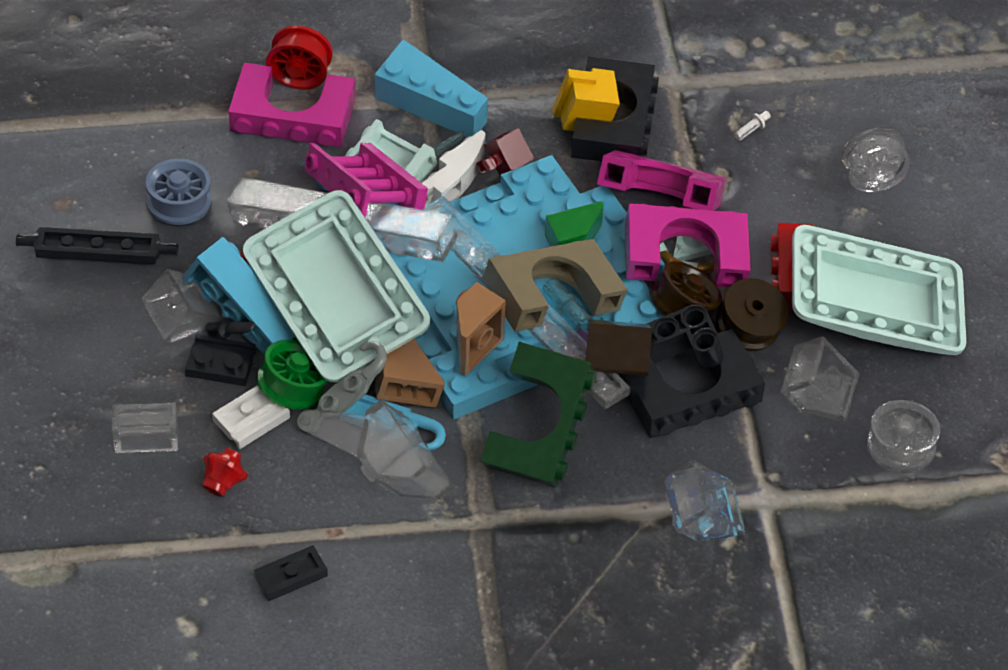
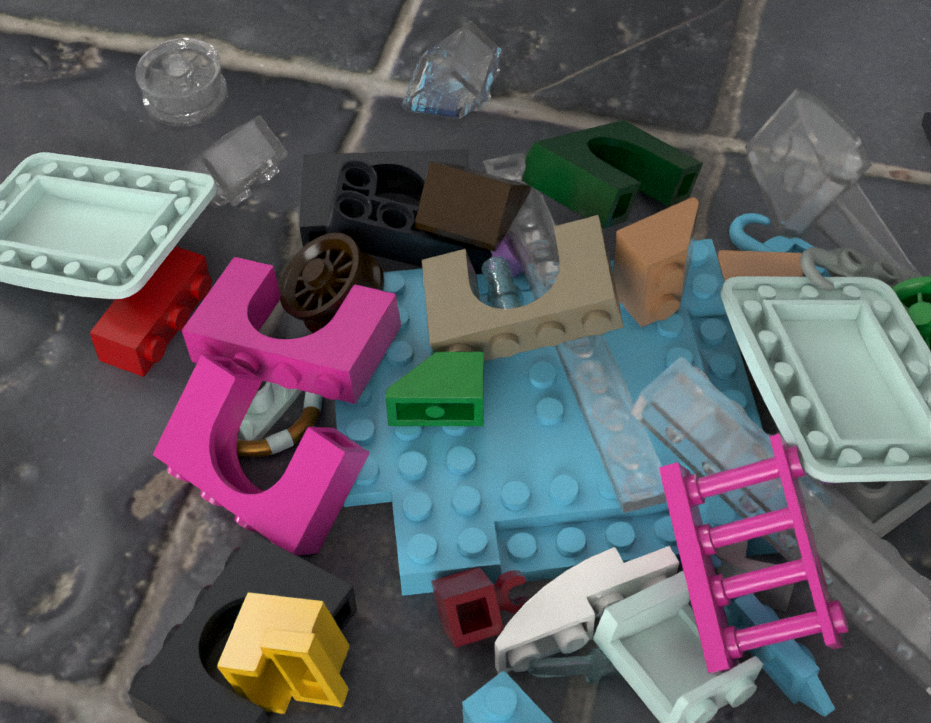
camera: 155 degrees left, 0 degrees up
dark brown wheel [716,278,789,351] -> none
white piece [734,111,771,141] -> none

